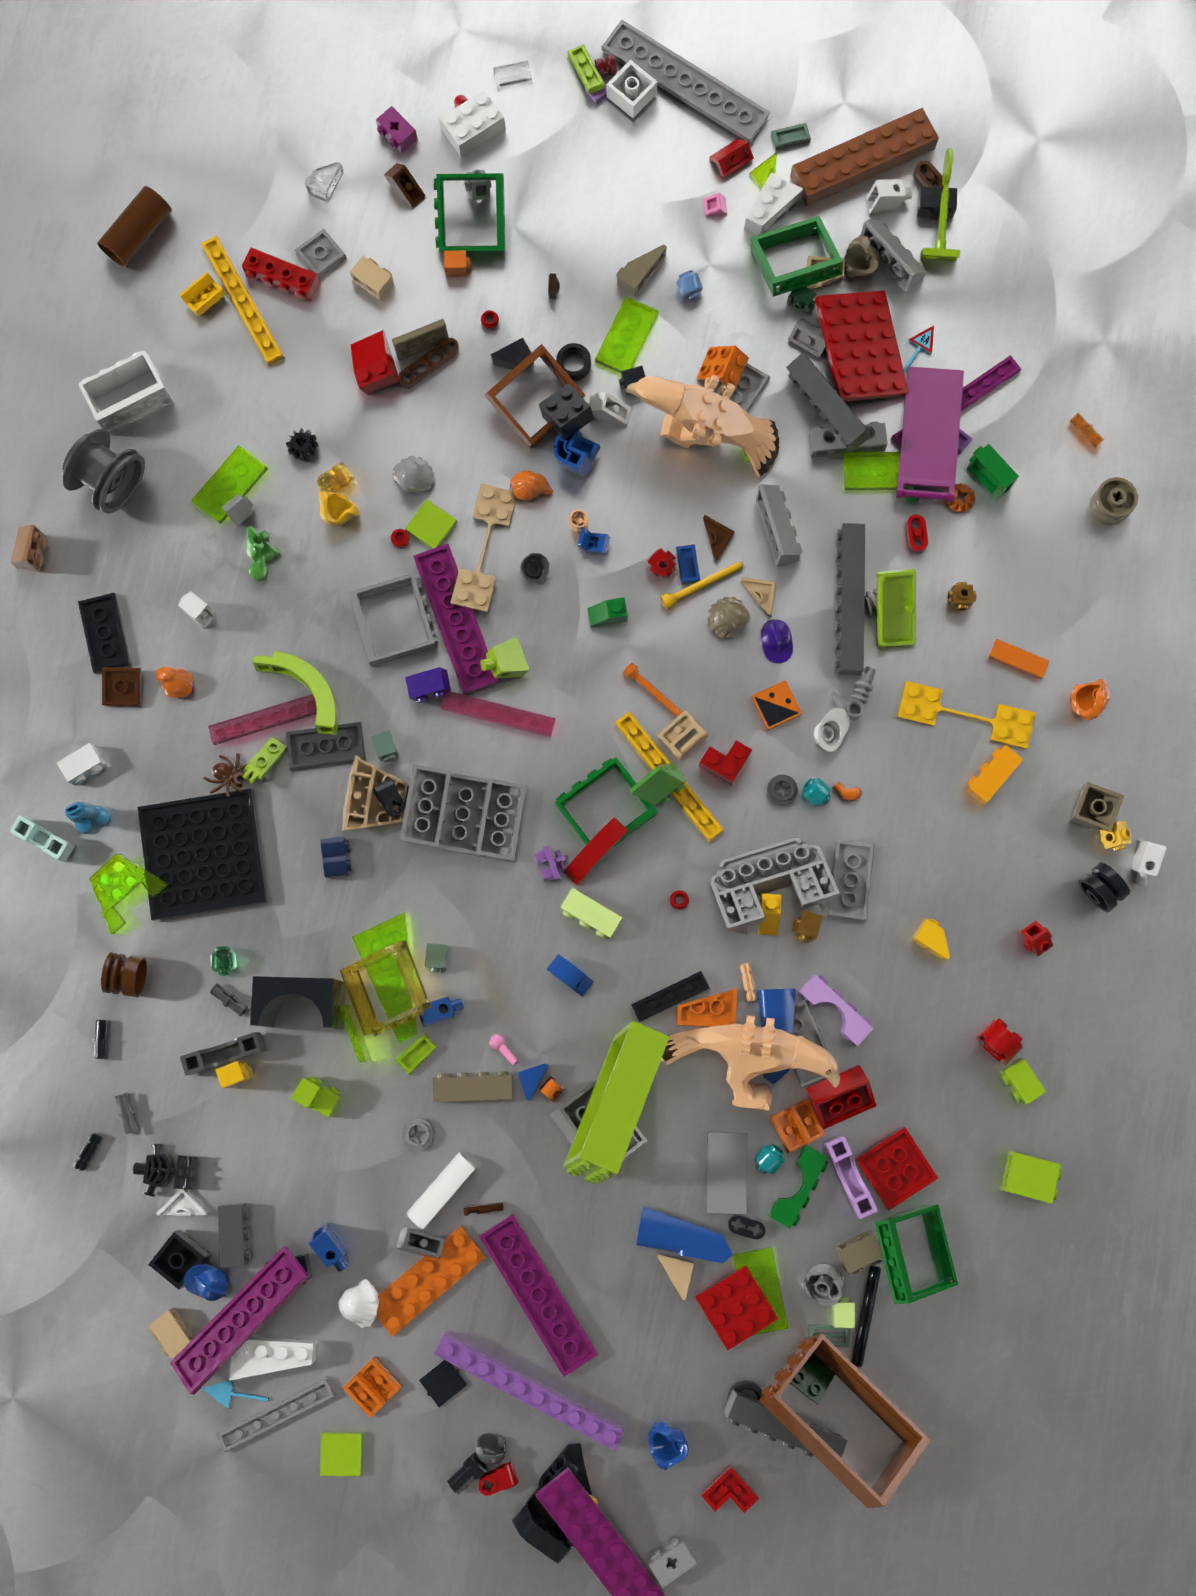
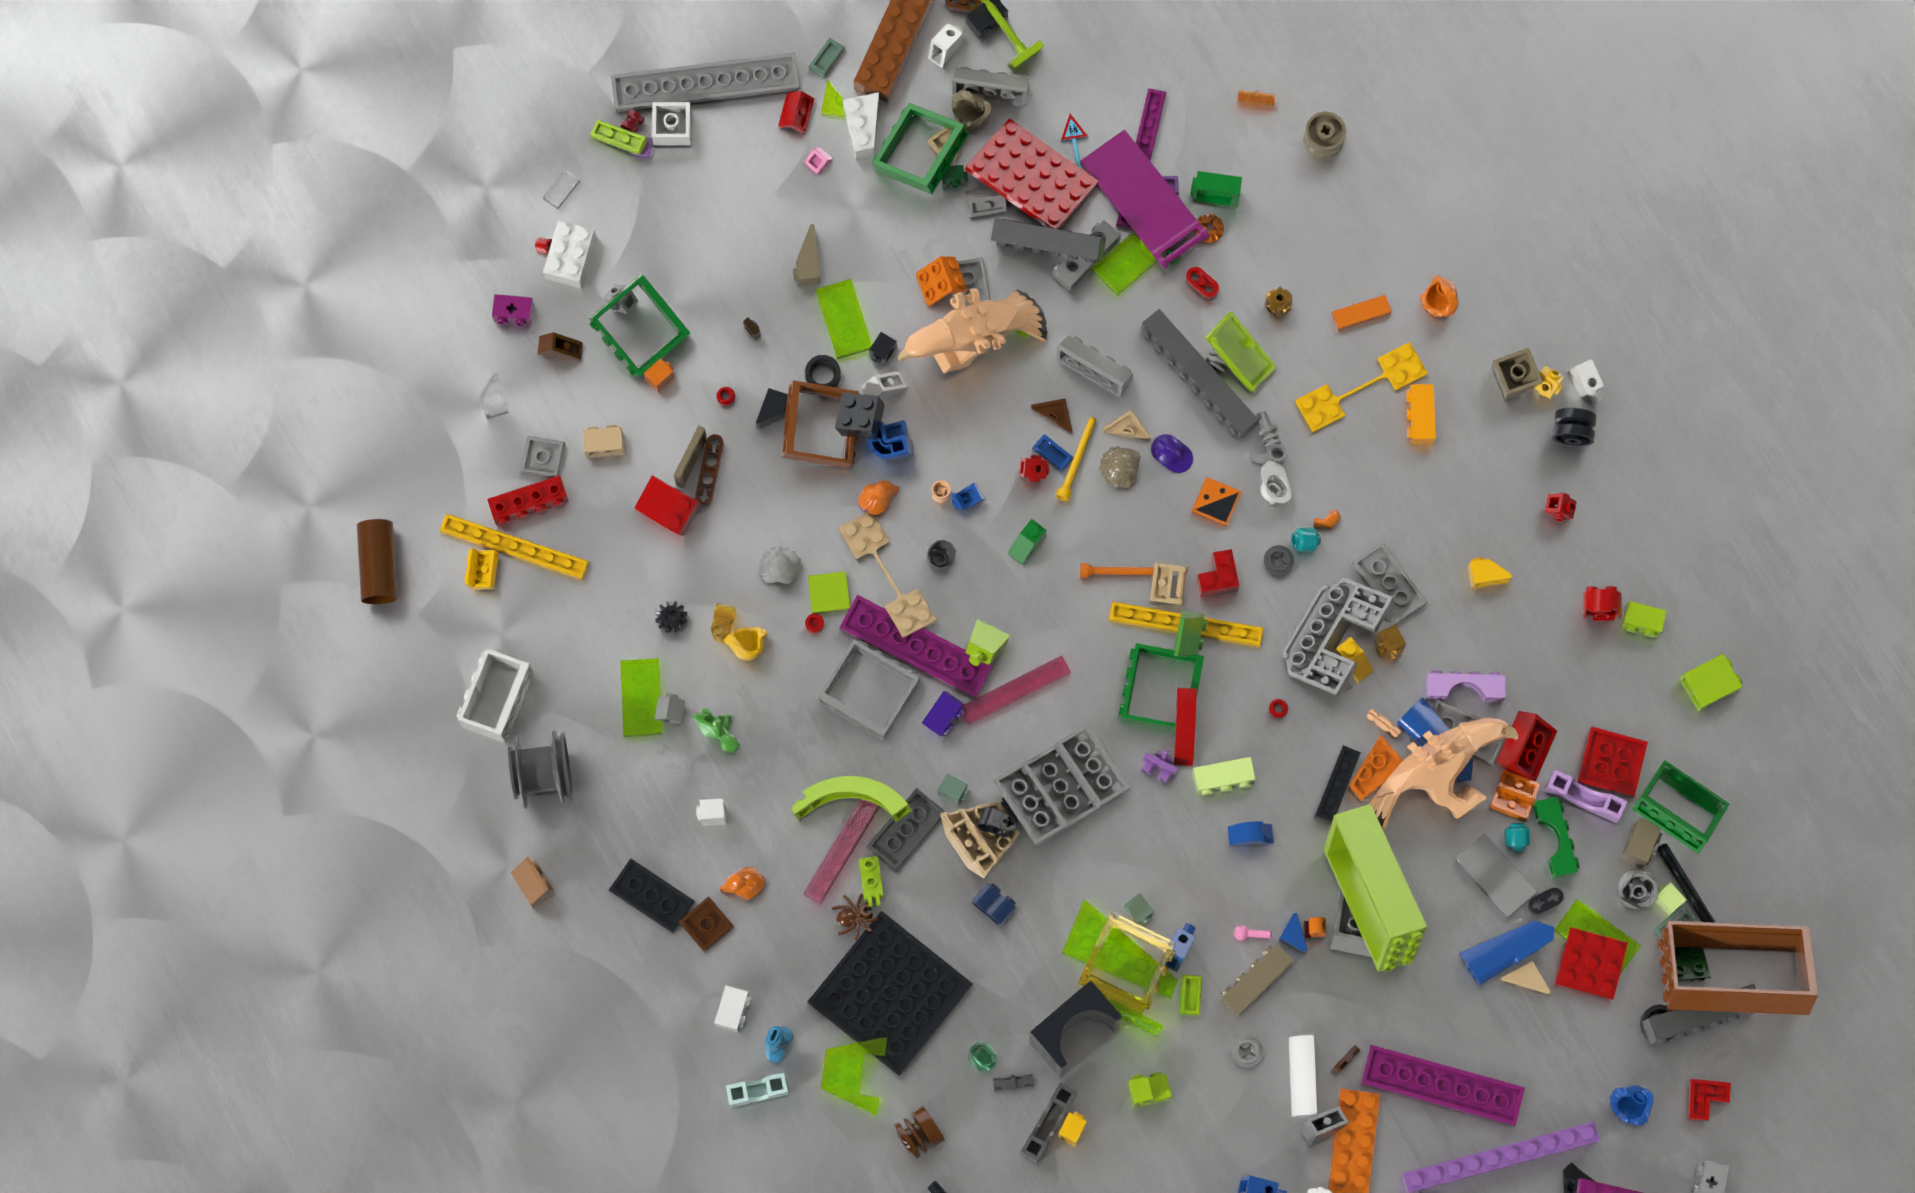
camera: 45 degrees left, 5 degrees down
medium blue head [677,270,703,300] -> none

